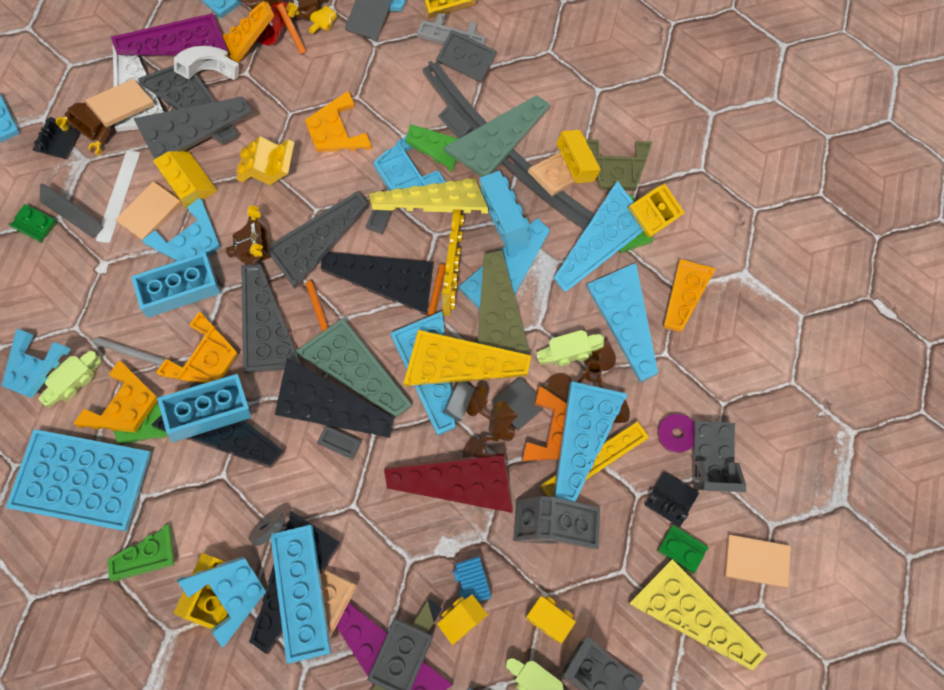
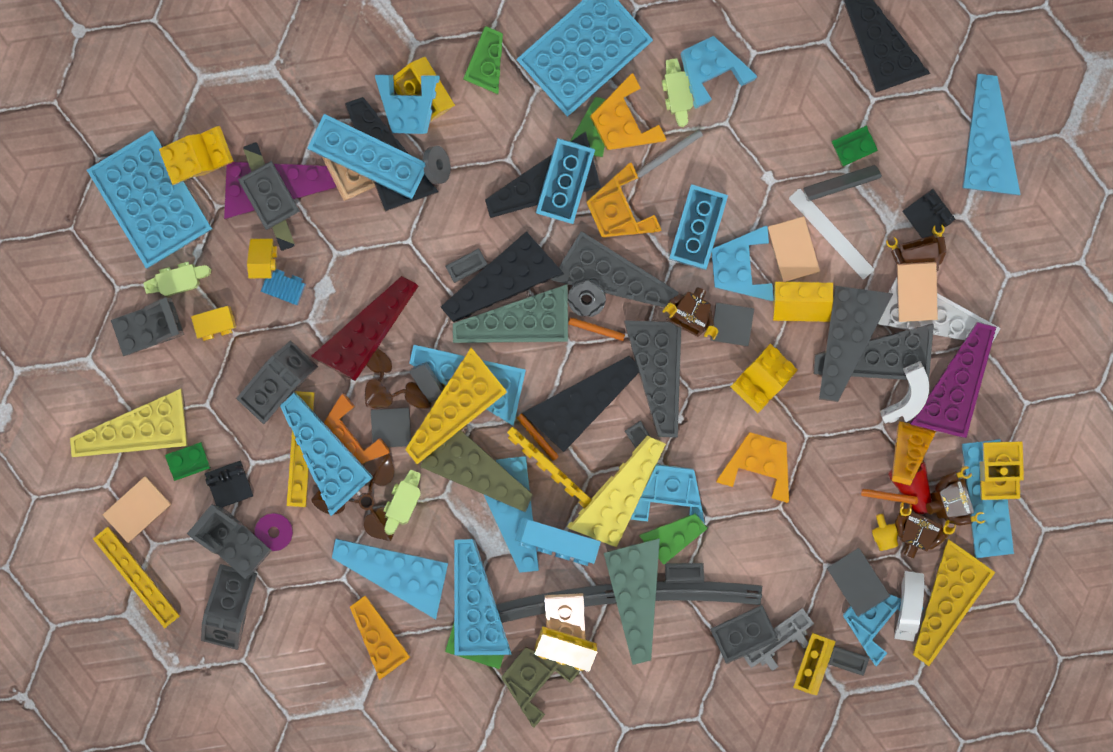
camera: 125 degrees right, 20 degrees up
yellow bracket [628,183,685,238] -> none
none -> yellow plate [93,526,180,629]
none -> dark grey bracket [201,564,257,650]
none -> dark grey tile [568,279,606,317]
none -> dark grey tile [710,303,754,346]

